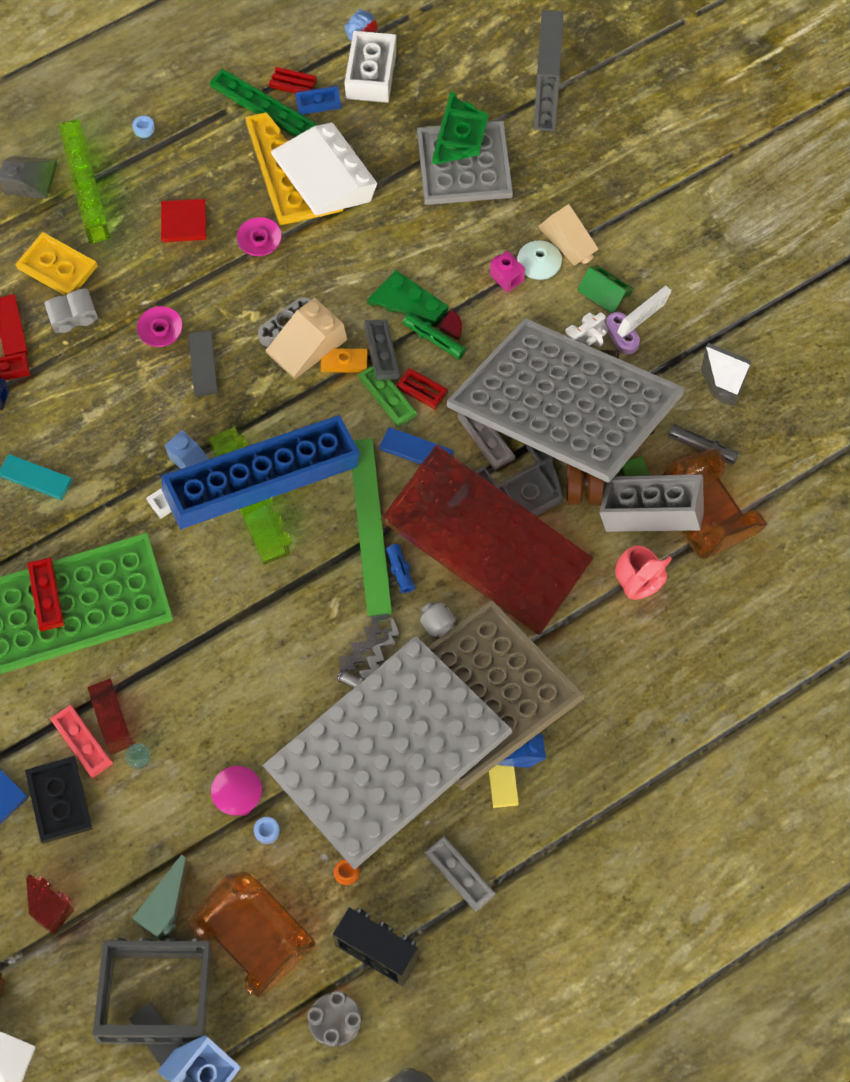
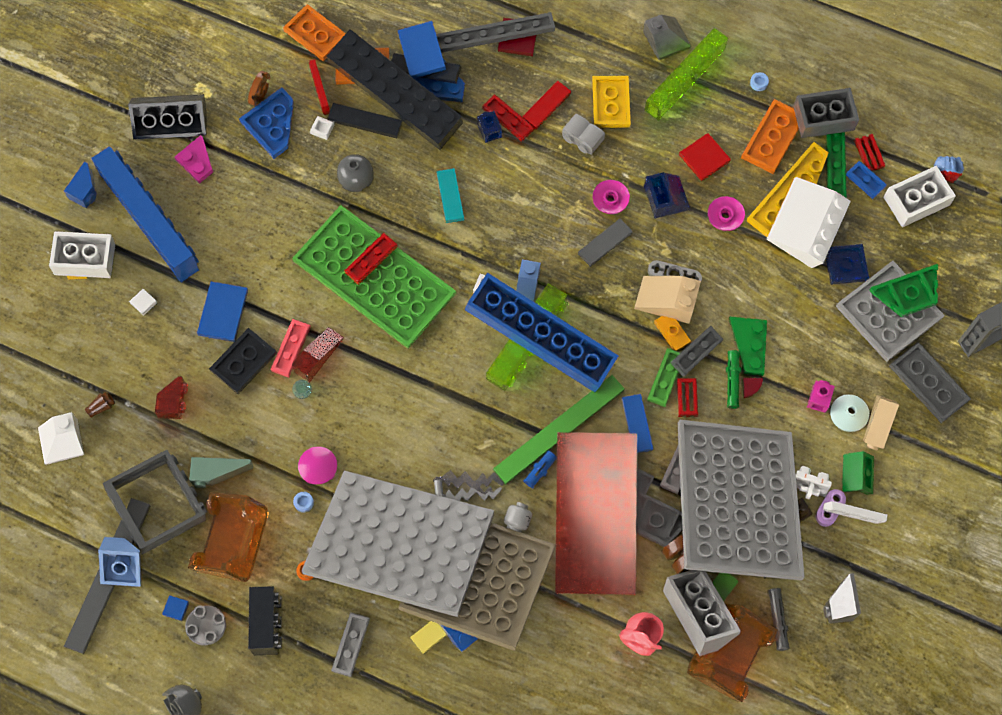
camera: 55 degrees right, 5 degrees up
none -> blue tile [162,595,189,621]
none -> clear blue slope [644,172,690,219]
none -> orange tile [741,99,799,174]
none -> dark grey brick [793,88,859,138]
none -> clear blue plate [826,244,869,285]
none -> dark grey tile [889,342,971,424]

